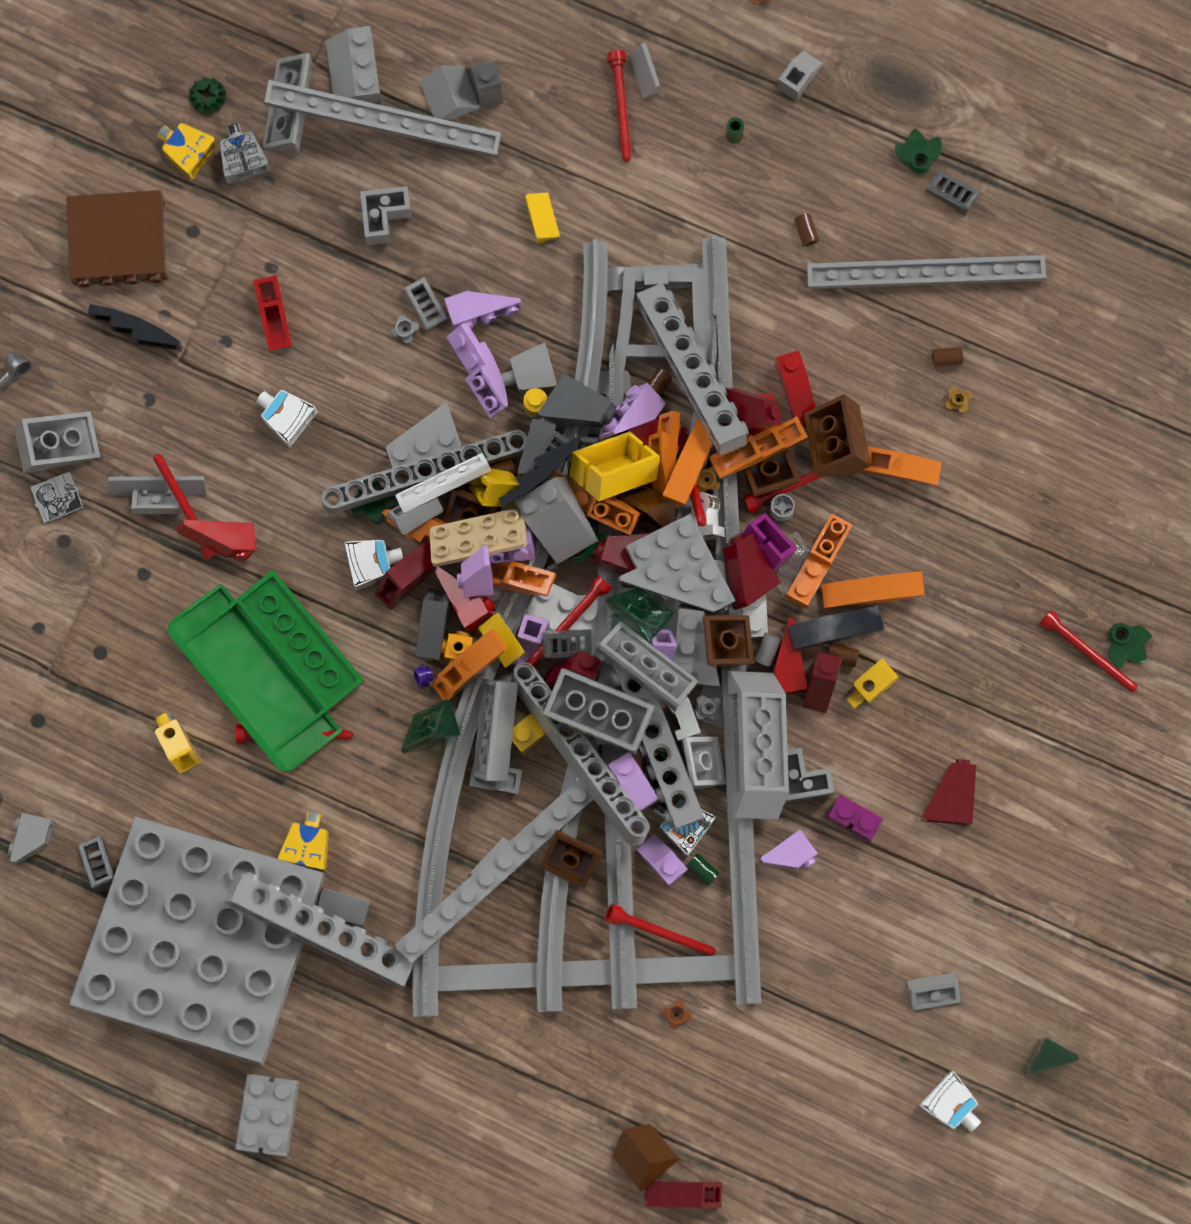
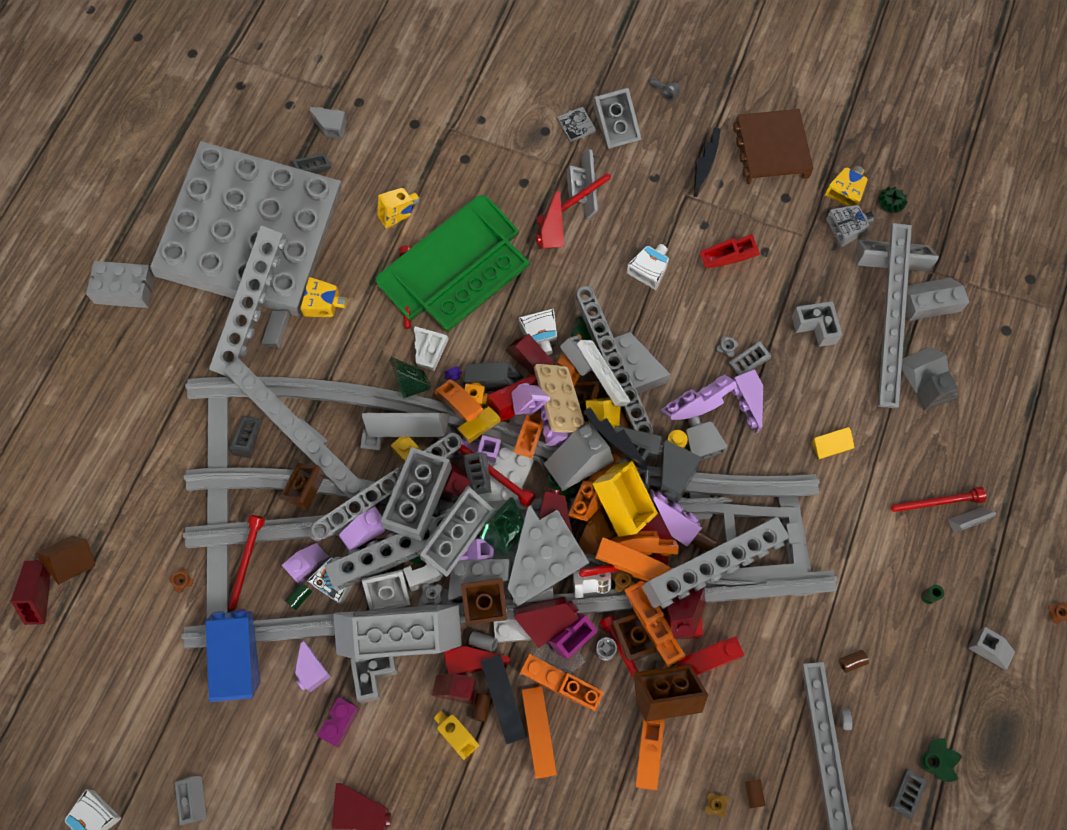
camera: 85 degrees right, 10 degrees down
none -> blue slope [205,609,260,702]
none -> dark grey slope [230,416,262,458]
none -> white wing [414,326,449,371]
none -> light grey tile [840,708,852,730]

